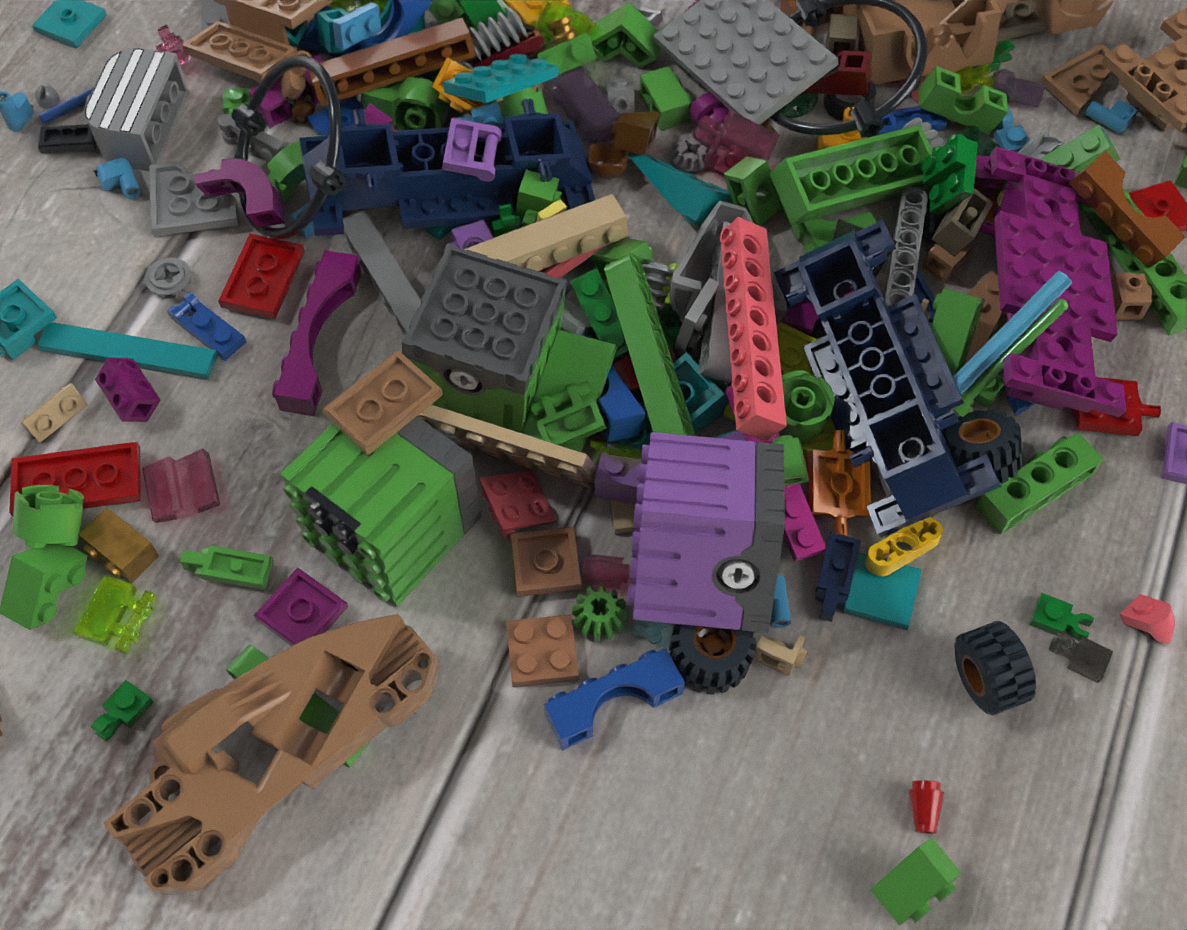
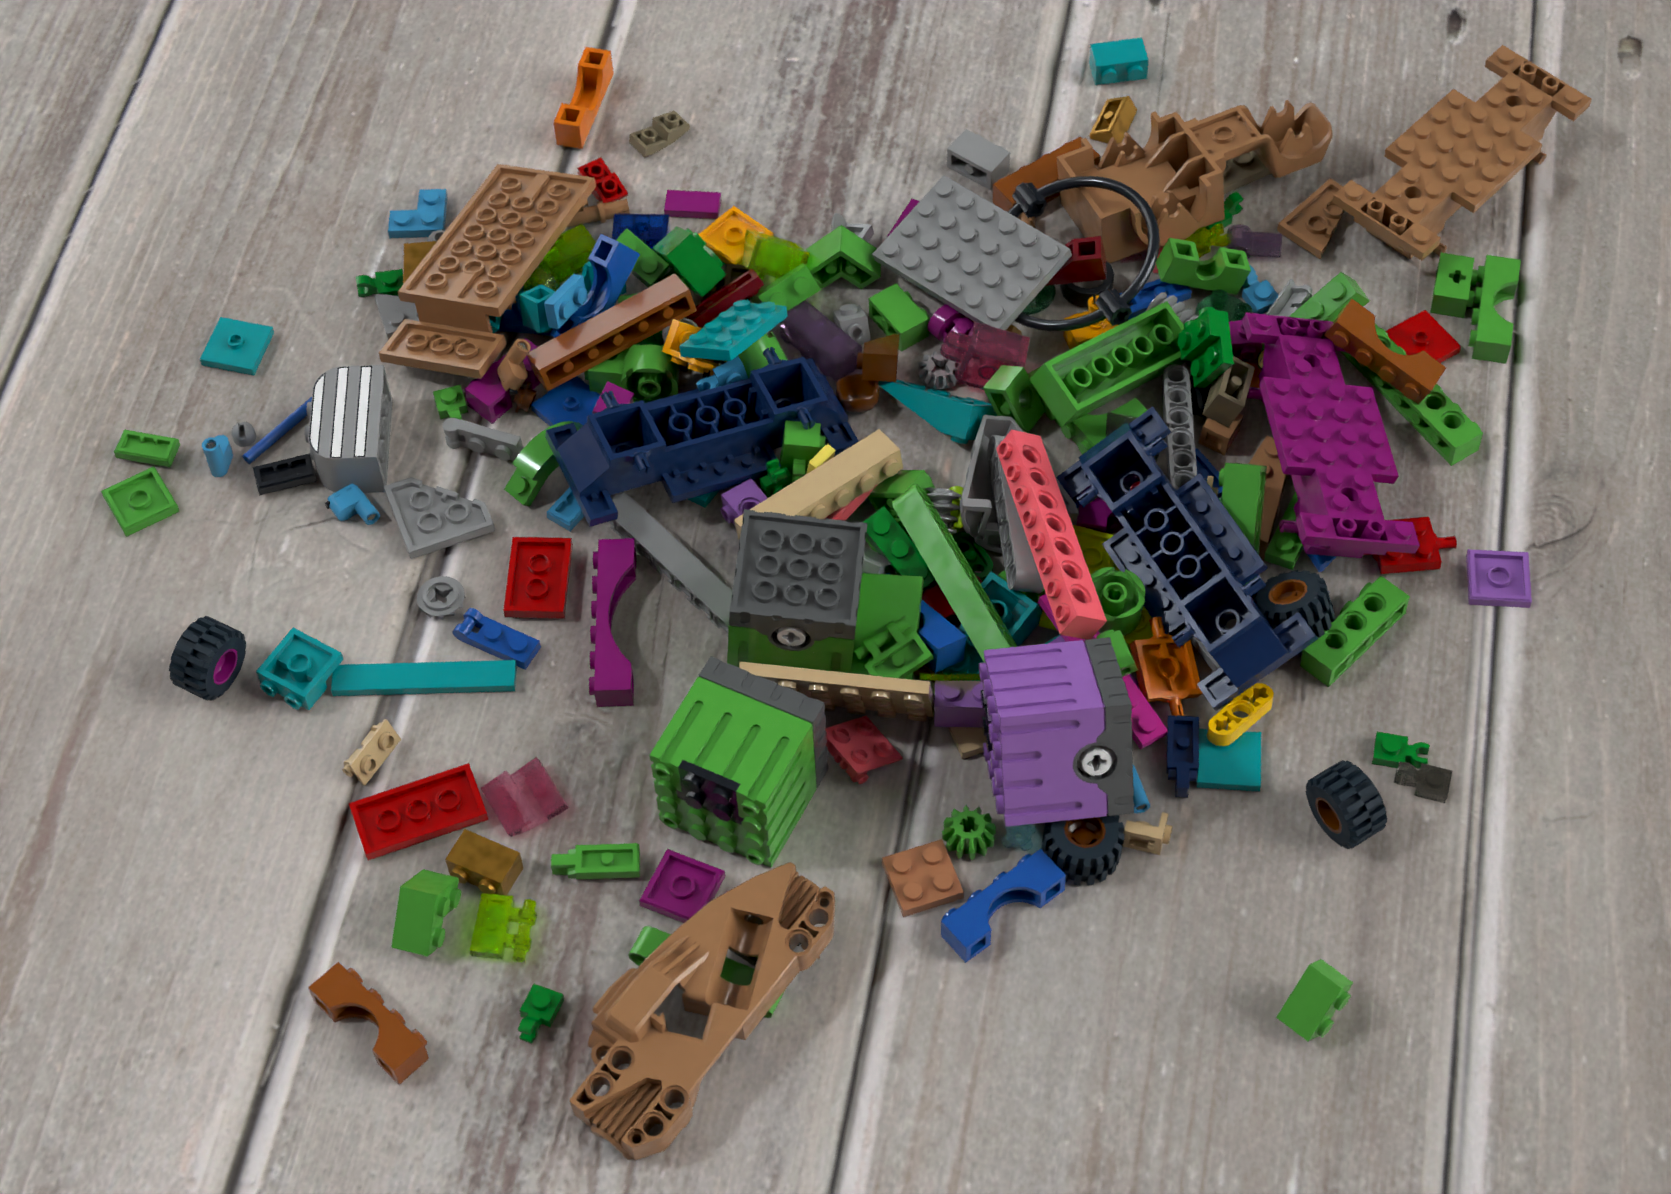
camera: 10 degrees left, 5 degrees down
bright green brick [12,485,84,548] -> none
magenta brick [95,357,161,422] -> none
clear pink plate [155,24,190,65] -> none
magenta arch [195,158,285,228] -> none
black piece [231,55,347,240] -> none
medium nougat tile [322,350,443,456] -> none
medium lavender plate [442,118,502,182] -> none
light grey piece [468,7,528,61] -> none
nougat plate [511,527,582,597] -> none
pearl gold wheel [546,15,578,45] -> none
clear pink brick [582,554,630,589] -> none
light grey wing [672,278,720,356] -> none
dark tan brick [825,14,857,55] -> none
red cone [908,780,944,834] -> none
medium azure axle [953,271,1072,394] -> none
bright green piece [954,299,1068,417] -> none
dark azure piece [1085,100,1139,135] -> none
medium nougat brick [1111,272,1152,320] -> none
coral plate [1120,594,1175,644] -> none

